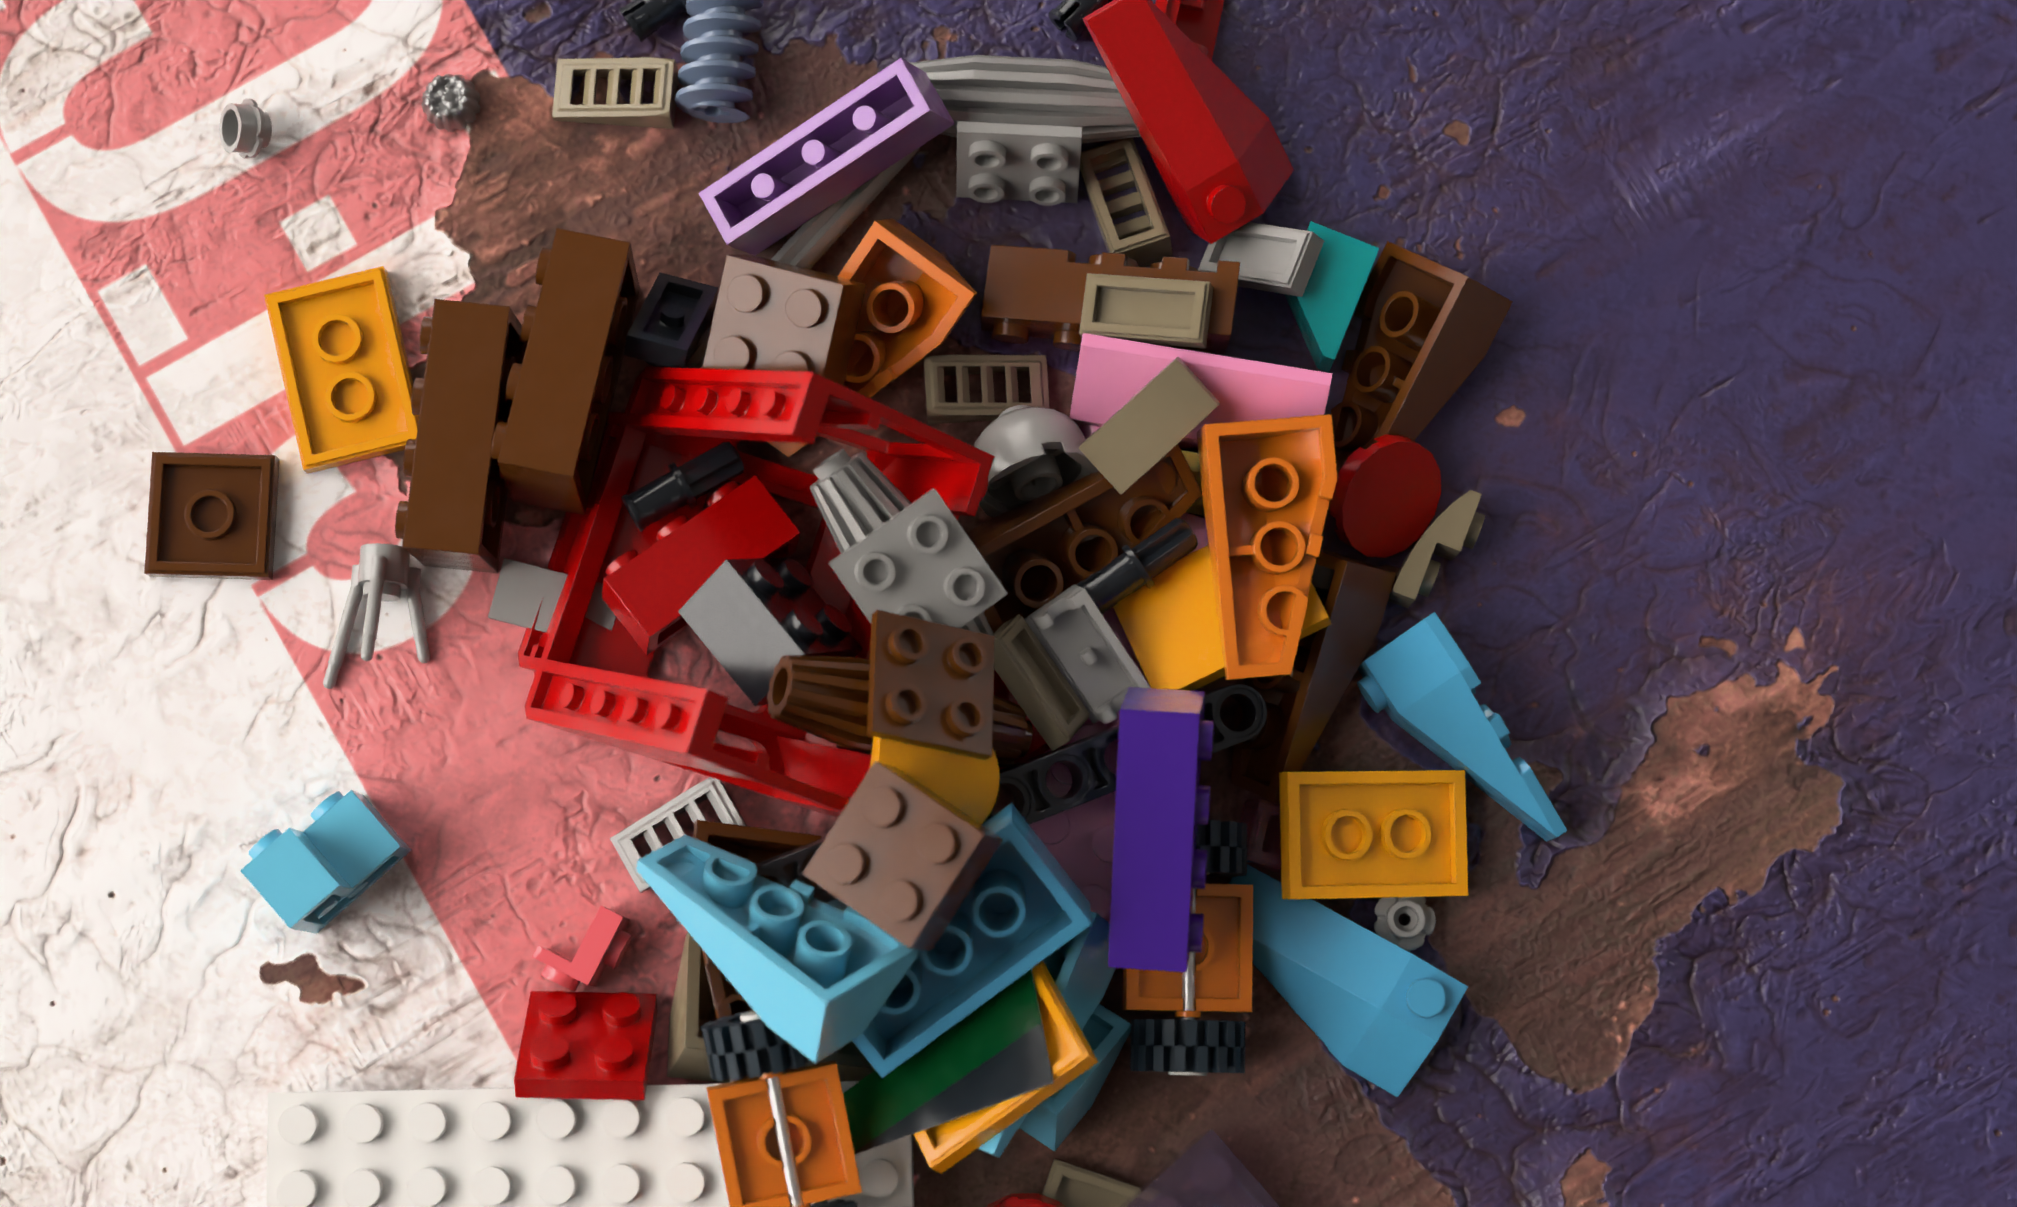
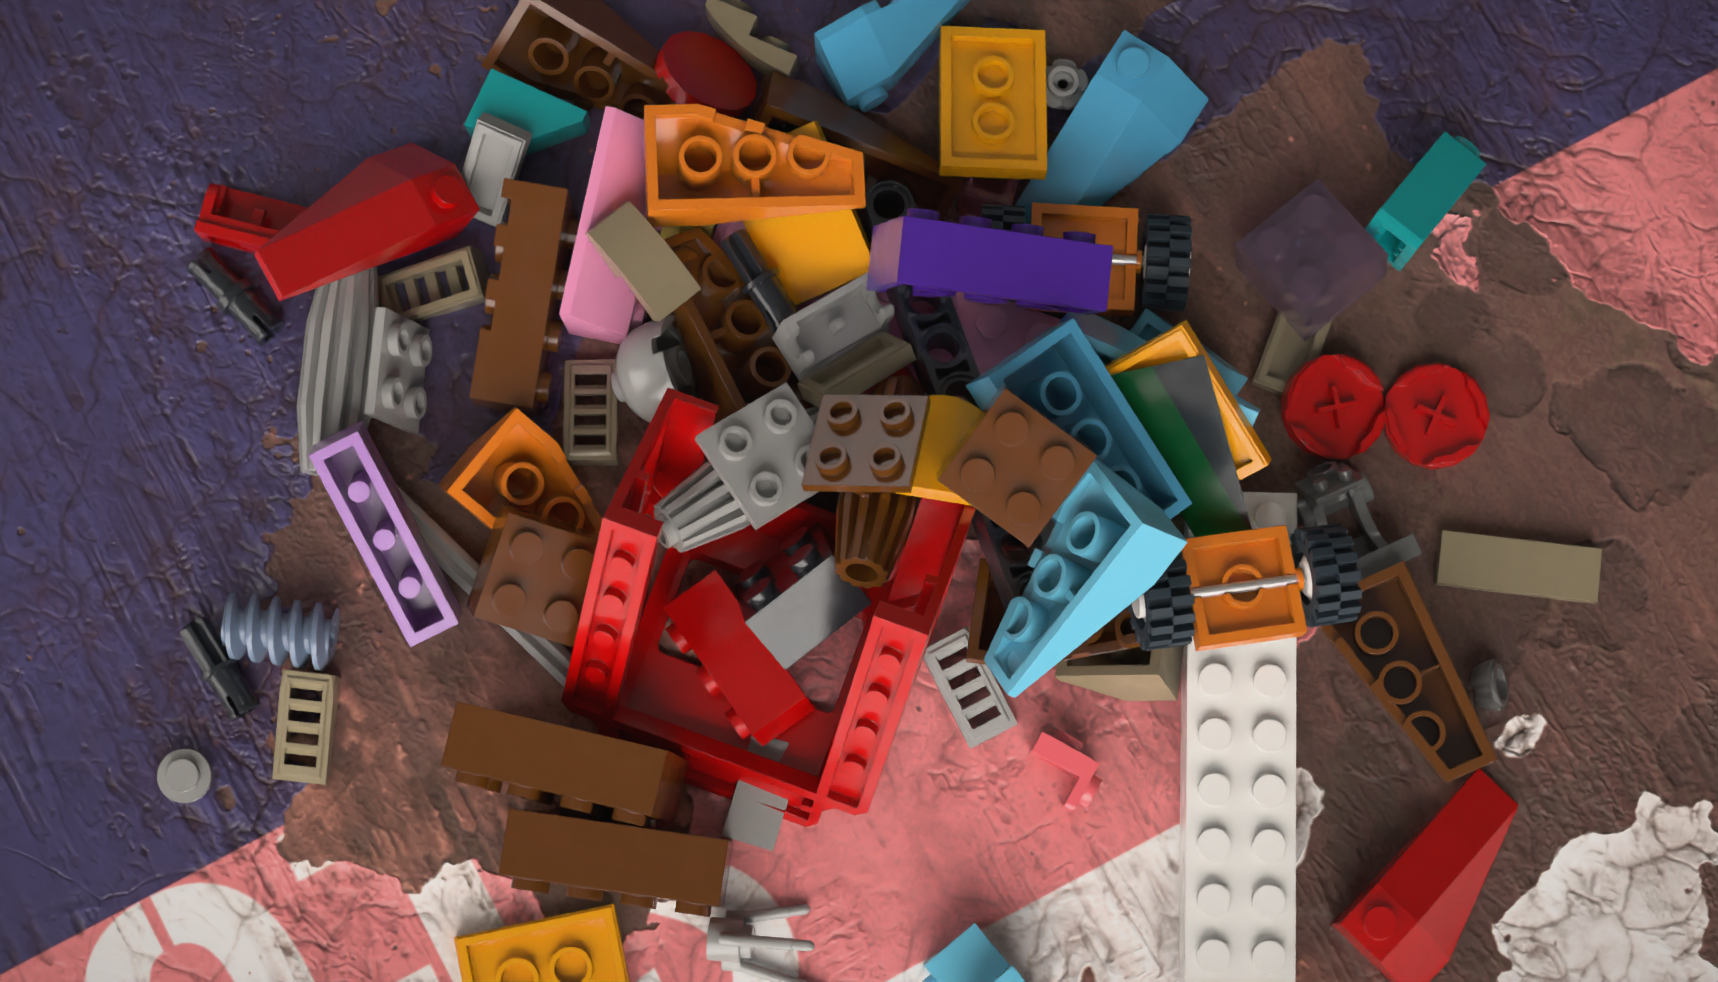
camera: 85 degrees left, 0 degrees up
flat silver piece [422,74,480,132] -> none
red plate [514,991,658,1100] -> none
black axle [621,442,745,532] -> none
black plate [624,272,718,368] -> none
dark tan tile [1079,273,1214,348] -> none

